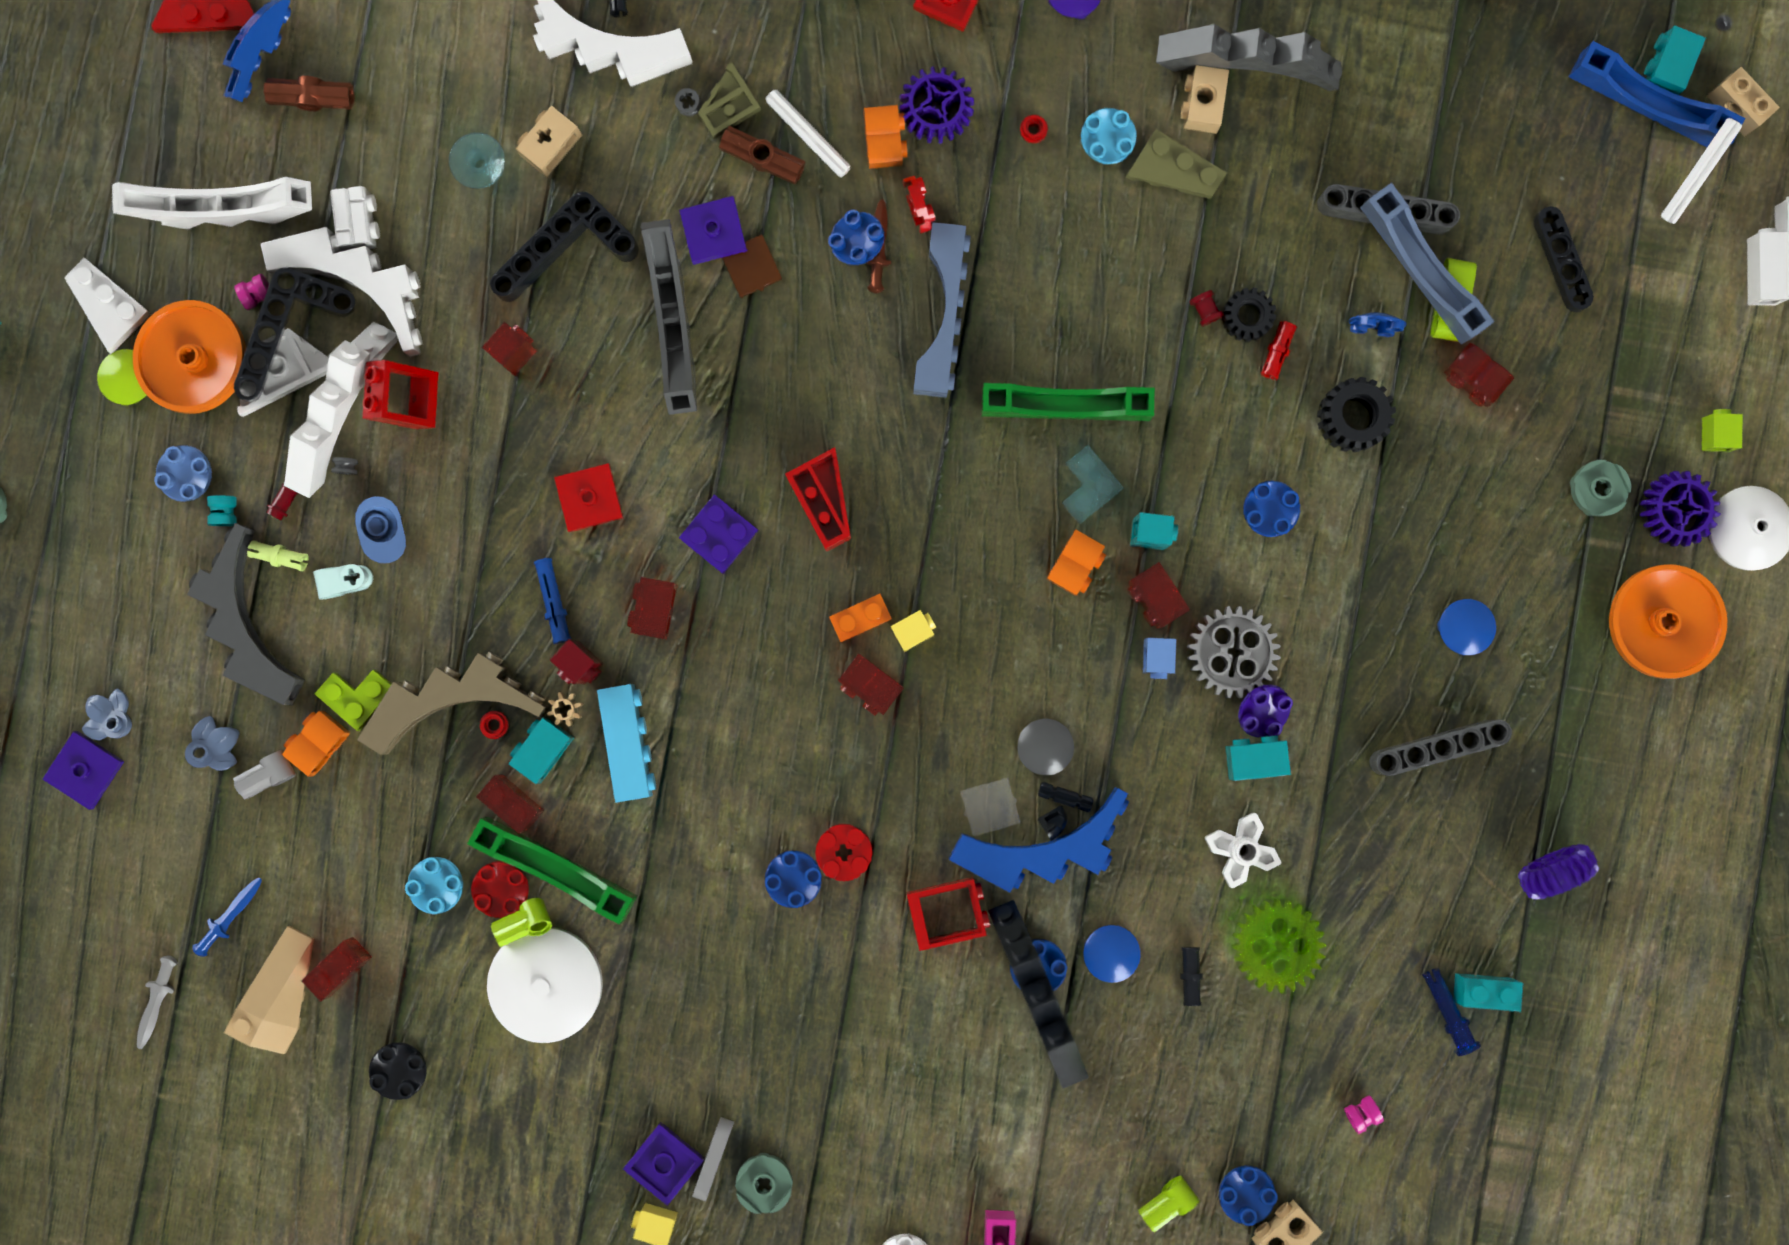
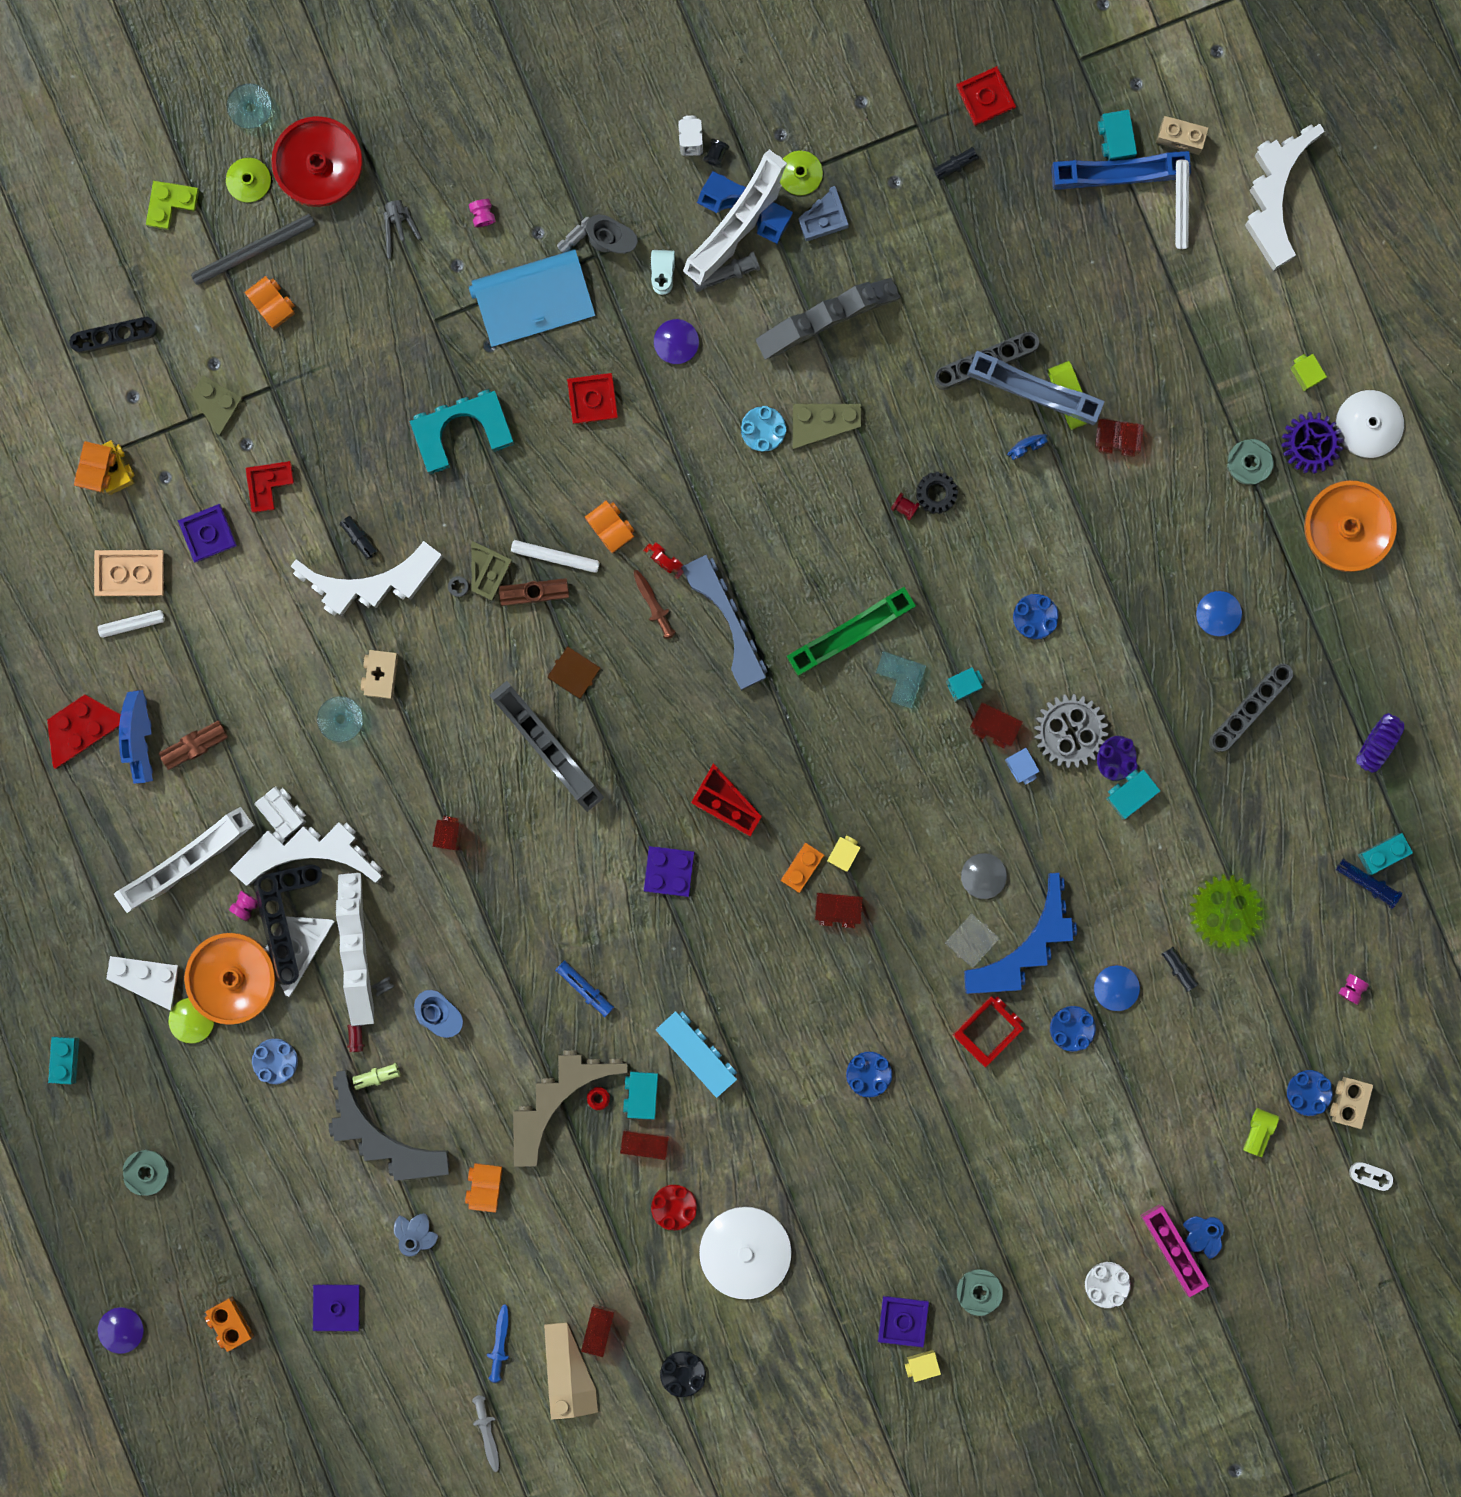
camera: 30 degrees left, 0 degrees up
sand blue plate [82,688,132,740] -> none
teal wheel [207,495,237,527] -> none
light grey piece [233,750,296,800] -> none
light aqua piece [313,564,373,600] -> none
lime plate [315,670,392,731] -> none
red window [362,360,439,429] -> none
medium azure dish [405,857,463,914] -> none
green arch [467,817,638,925] -> none
black beam [490,191,639,302] -> none
lime piece [491,898,552,947] -> none
tan gear [547,692,583,726] -> none
dark red brick [550,639,603,685] -> none
red plate [554,463,624,532] -> none
clear red brick [627,577,678,640] -> none
dark purple plate [679,196,747,265] -> none
light grey beam [692,1117,734,1202] -> none
red plate [815,824,872,881] -> none
blue dish [828,210,884,265] -> none
dark purple gear [899,66,974,144] -> none
black arch [988,900,1089,1089] -> none
red plate [1020,115,1048,143] -> none
black axle [1038,782,1093,812] -> none
black tile [1038,805,1068,841] -> none
orange brick [1046,529,1106,596] -> none
tan brick [1180,65,1229,134] -> none
white plant [1205,813,1281,888] -> none
red pin [1260,321,1297,380] -> none
black tyre [1317,377,1396,453] -> none
black beam [1534,206,1594,312] -> none

